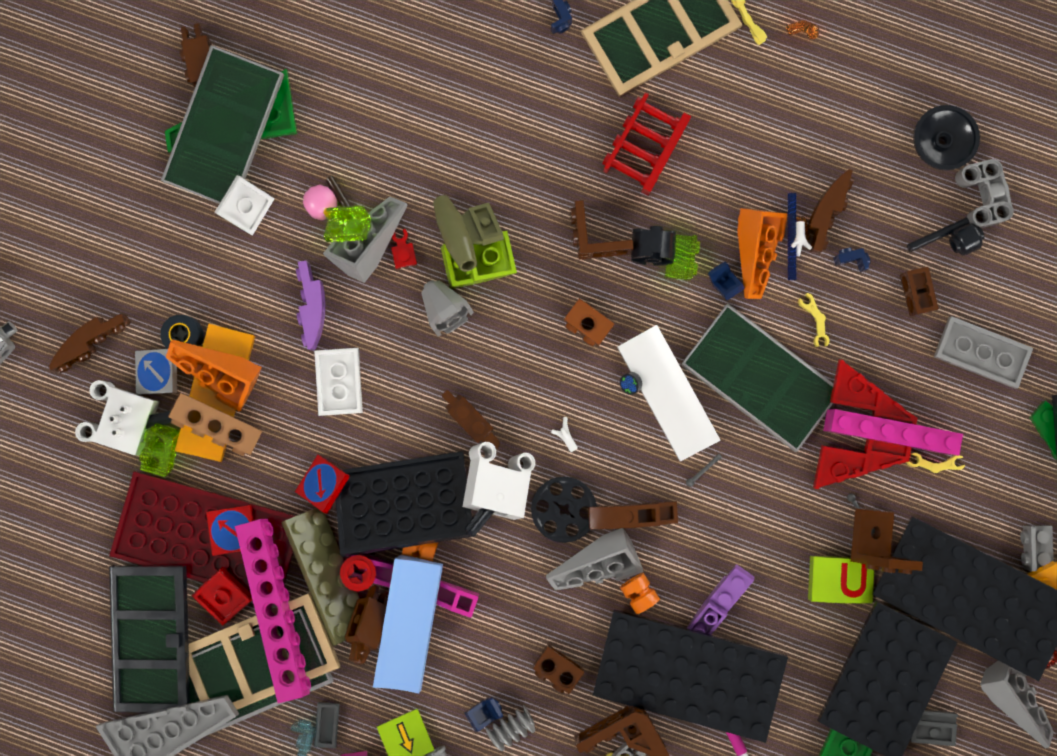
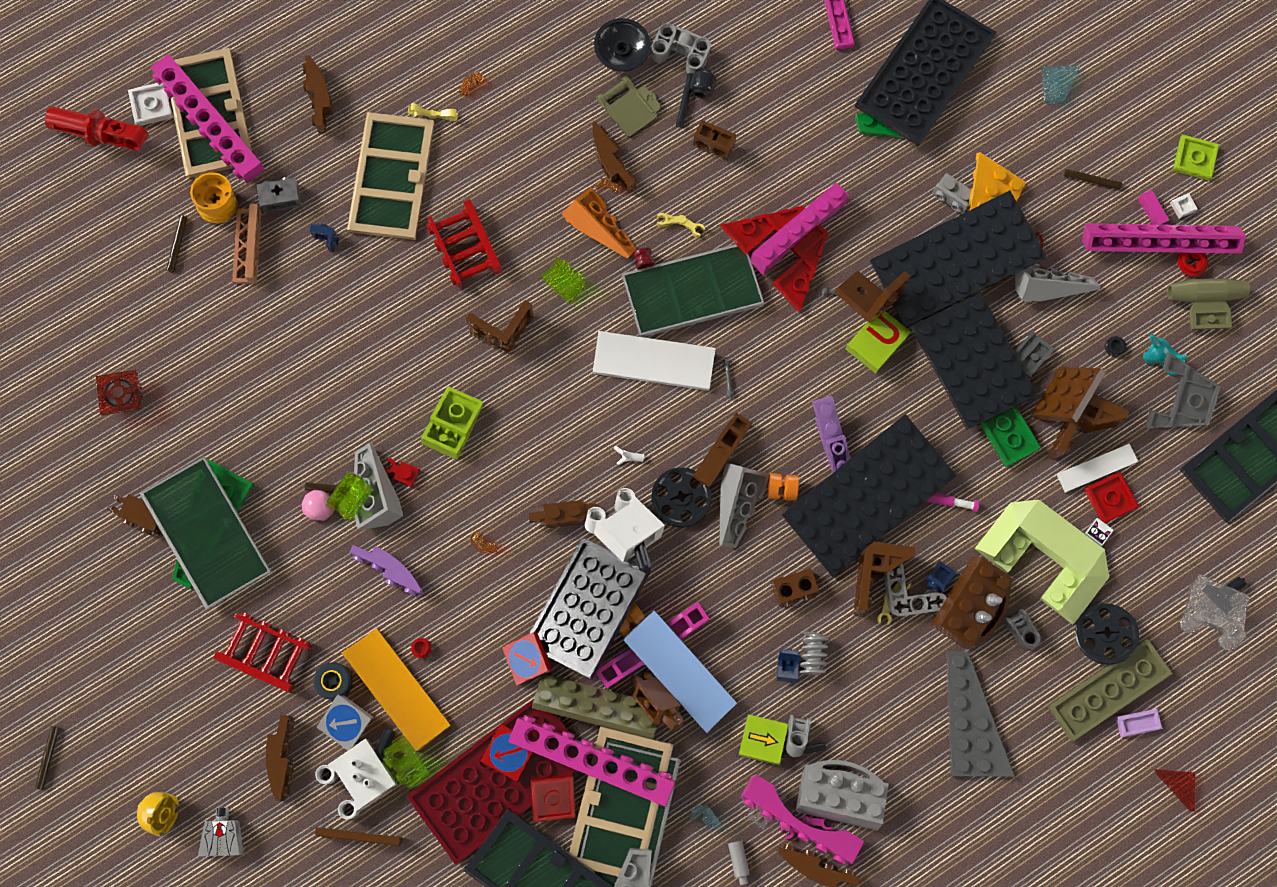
camera: 60 degrees left, 10 degrees down
orange wedge [166,339,262,412] -> none
medium nougat brick [168,392,262,456] -> none
white tile [214,175,274,236] -> none
dark grey tile [314,702,340,748] -> none
white tile [315,348,363,416] -> none
red gear [340,555,376,591] -> none
light grey cone [421,280,474,336] -> none
olive plate [433,195,504,272] -> none
dark orange brick [563,298,614,347] -> none
tile [620,372,642,395] -> none
black brick [631,226,676,266] -> none
dark blue bracket [708,262,744,301] -> none
clear blue bar [788,193,796,280] -> none
white bar [791,221,812,256] -> none
dark blue bracket [833,247,870,272] -> none
light yellow piece [906,453,965,473] -> none
light grey plate [934,316,1033,389] -> none
none -> red fence [213,612,312,693]
none -> reddish brown tile [315,827,402,846]
none -> red plate [411,638,432,659]
none -> clear orange arm [470,531,498,552]
none -> olive piece [596,76,661,138]
none -> dark red wheel [632,247,655,269]

